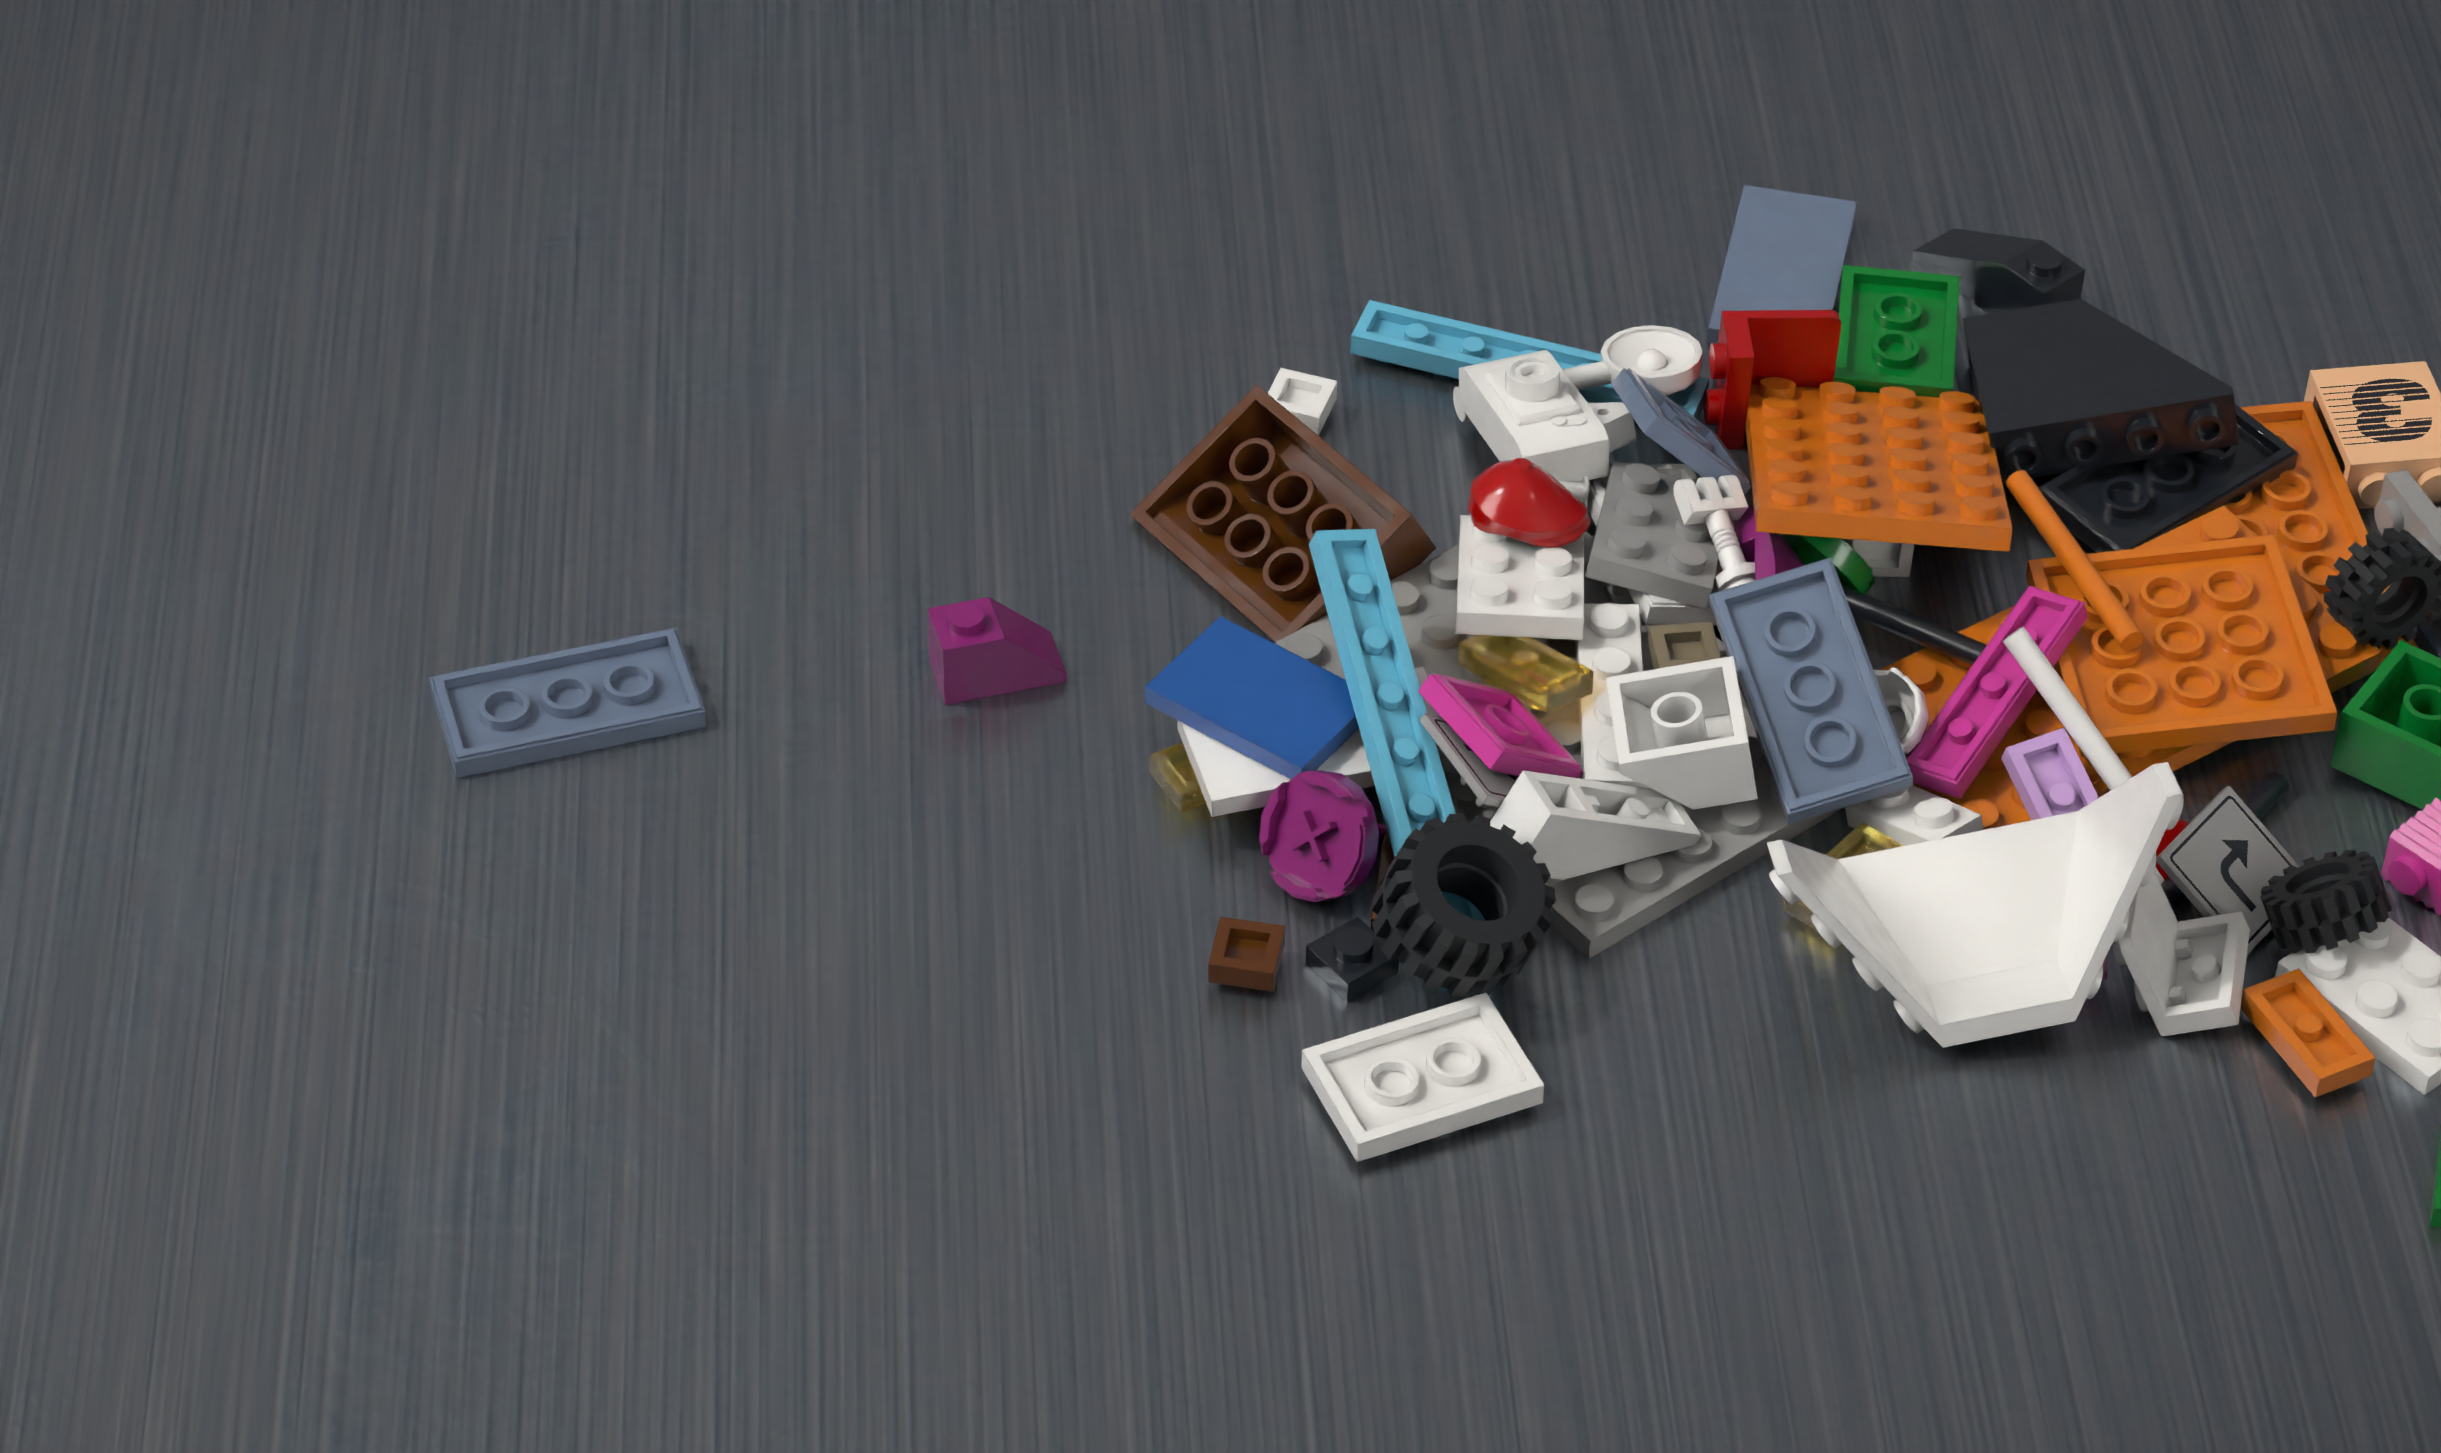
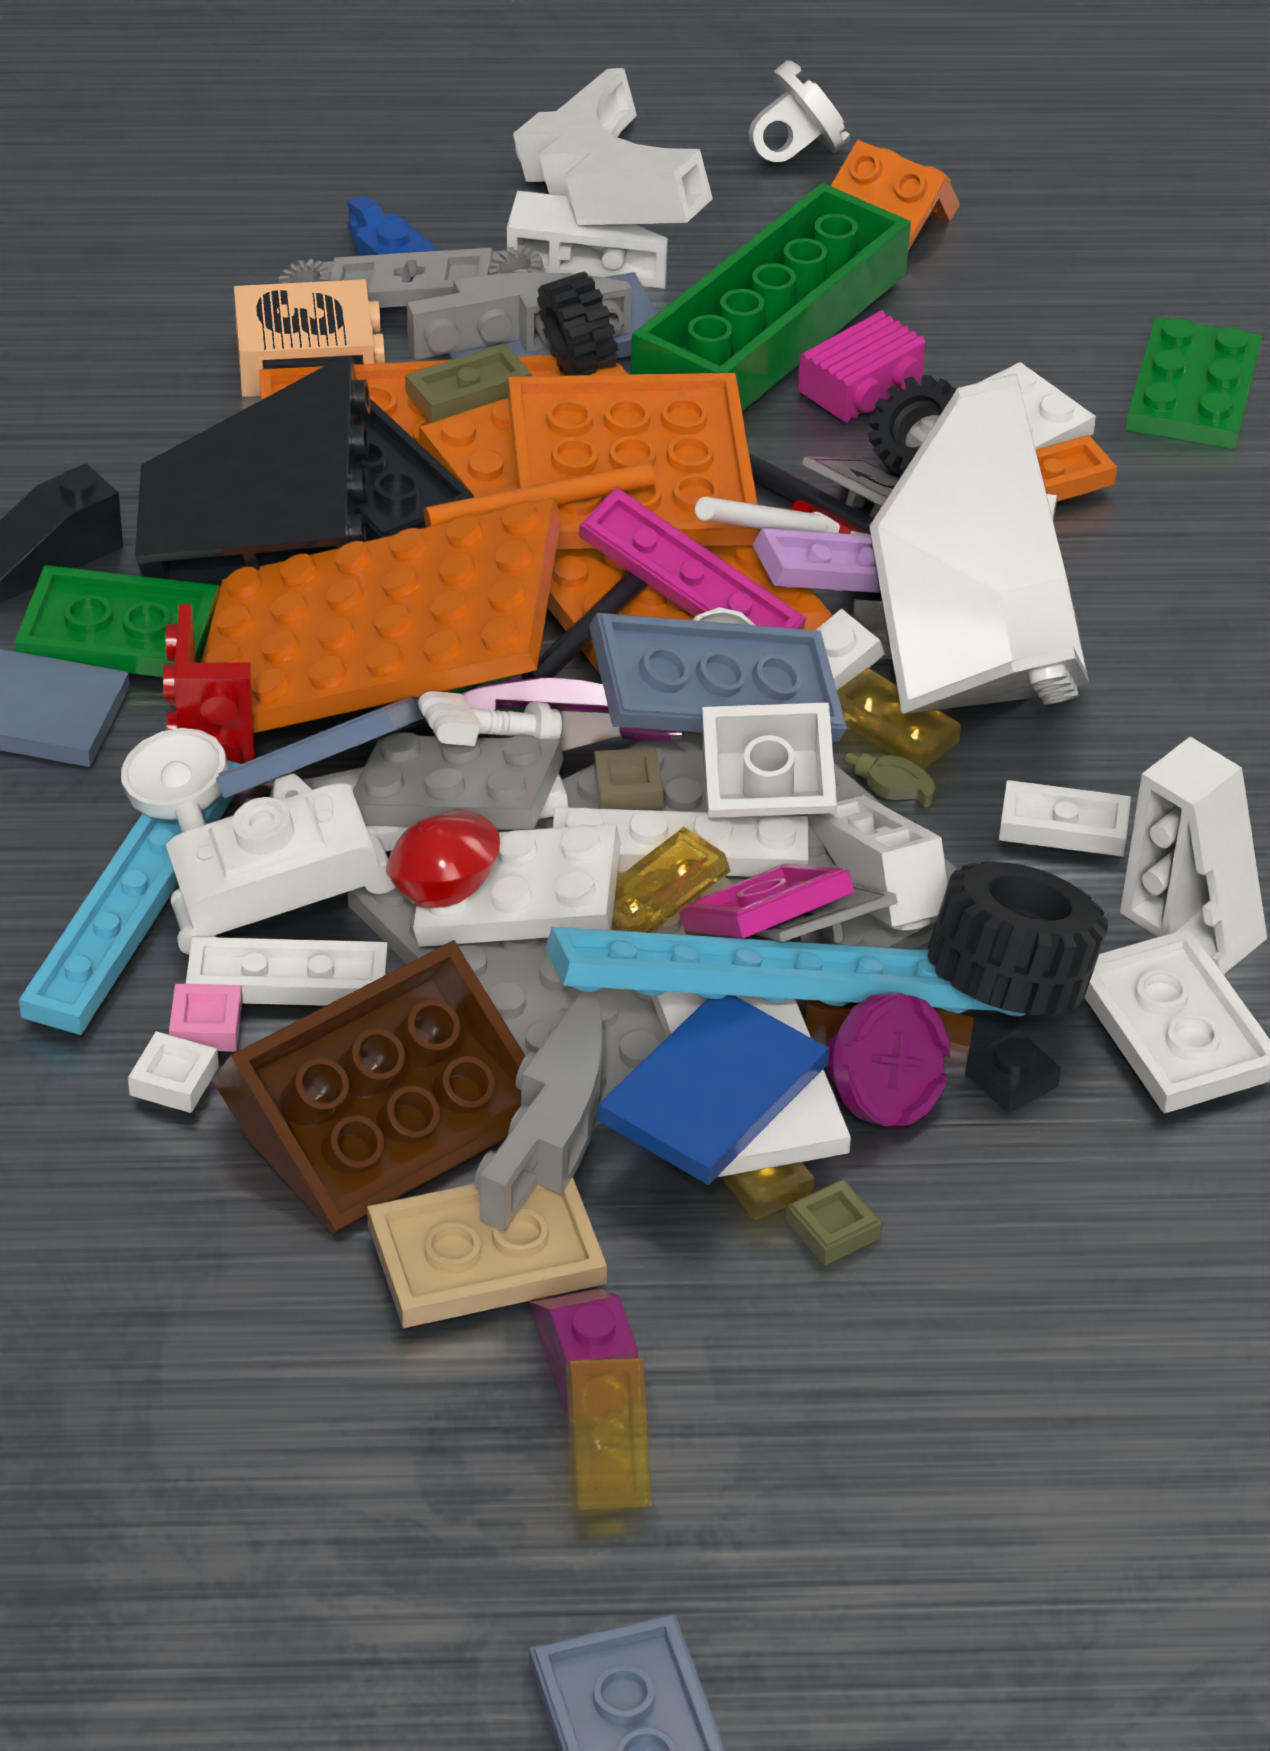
camera: 90 degrees left, 0 degrees up
reddish brown plate [1208,917,1285,992] -> none
none -> bright pink plate [169,984,242,1052]
none -> white plate [186,937,388,1006]
none -> tan plate [367,1177,607,1328]
none -> olive plate [405,343,532,423]
none -> light grey slope [474,991,602,1231]
none -> clear yellow plate [566,1358,651,1511]
none -> olive tile [786,1178,883,1266]
none -> olive piece [844,752,935,808]
none -> white plate [999,780,1131,857]
none -> white wedge [1120,736,1267,975]

